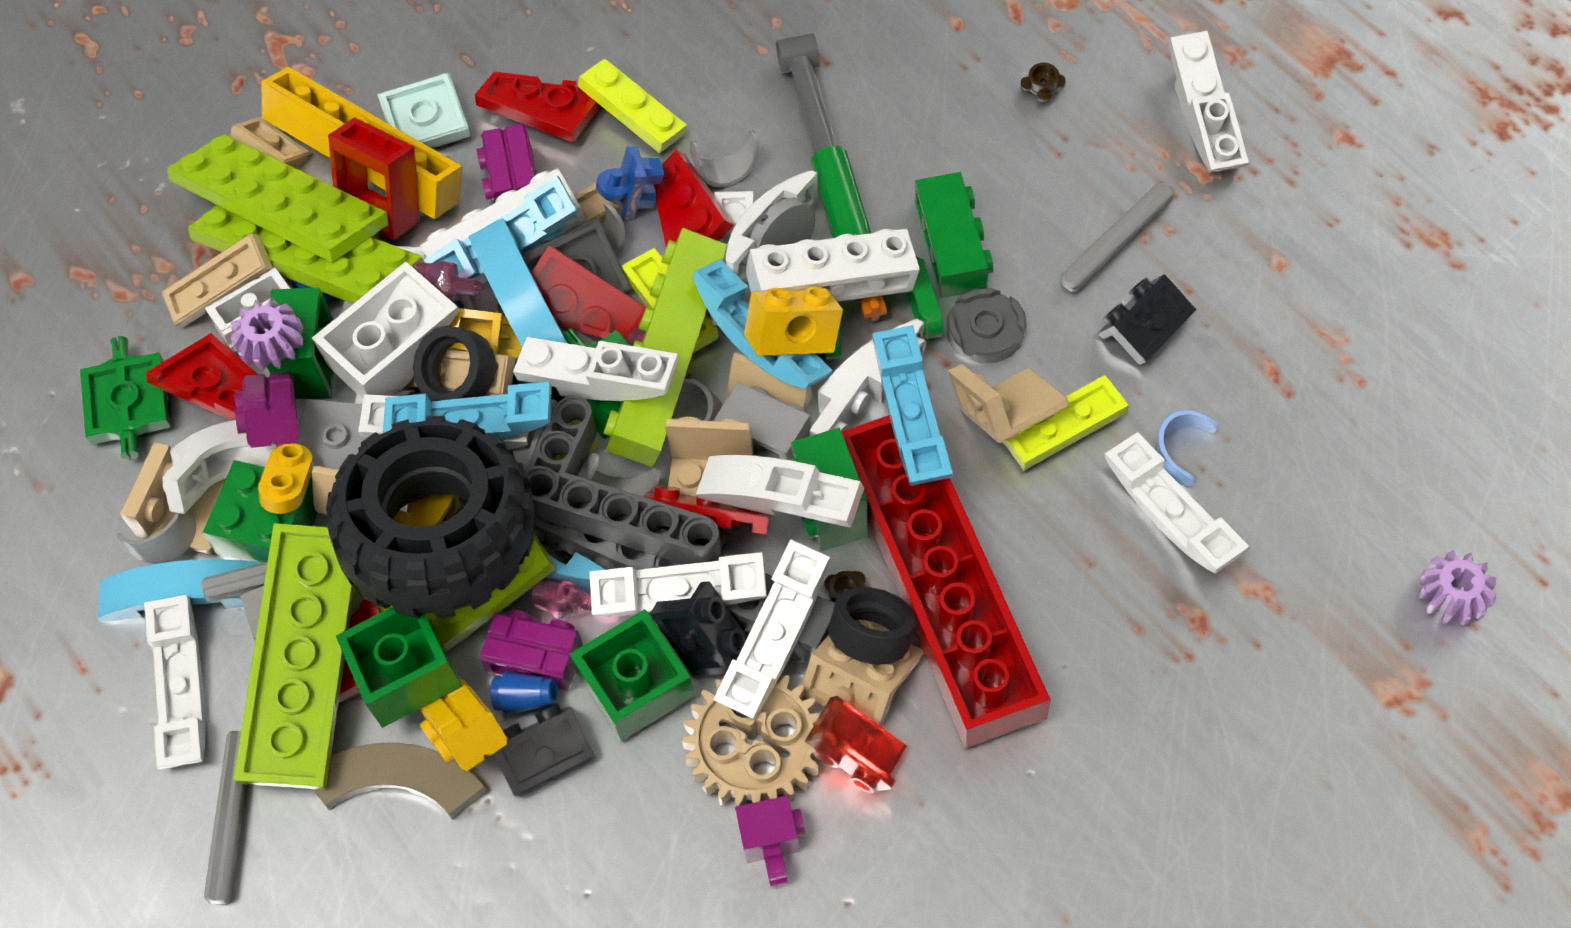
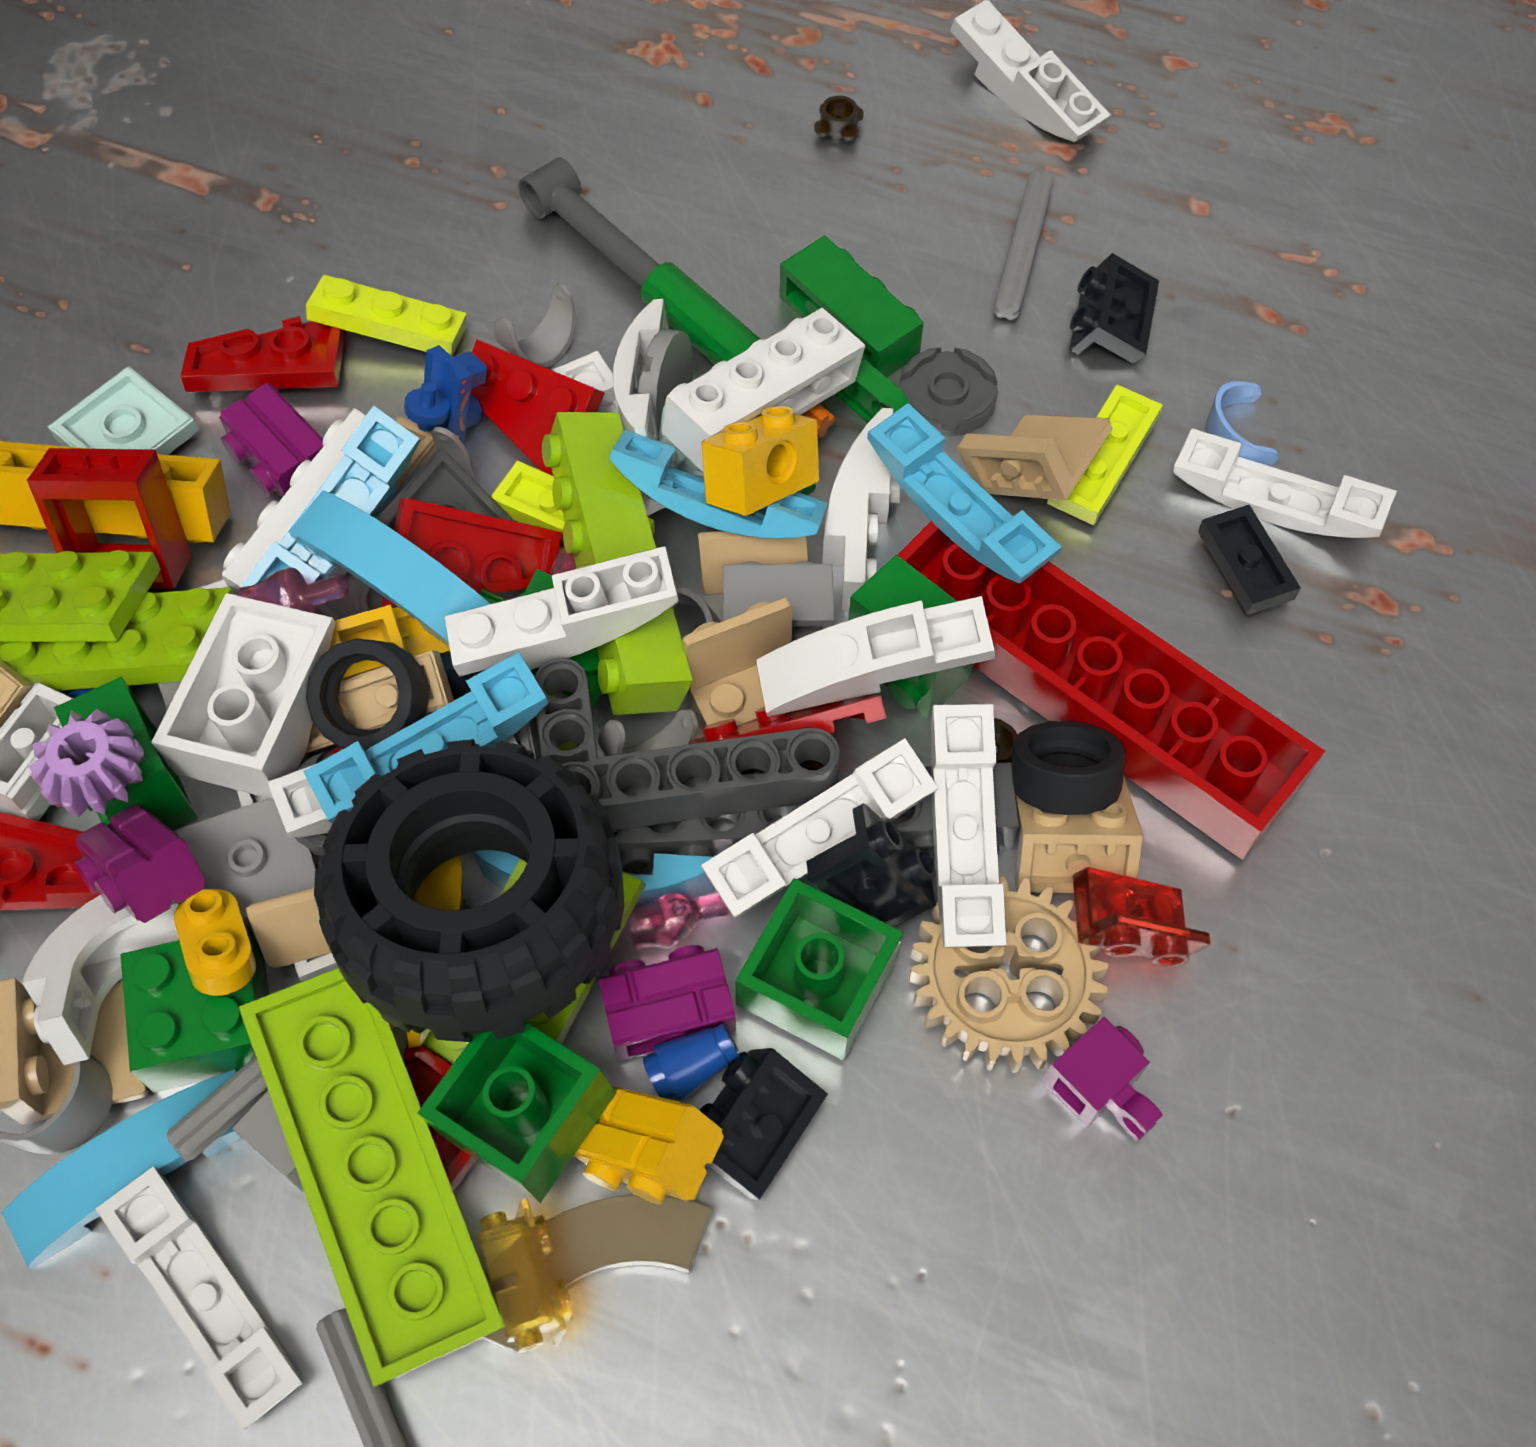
camera: 35 degrees left, 0 degrees up
none -> clear yellow hinge [477,1198,573,1353]
none -> black plate [1198,504,1301,615]

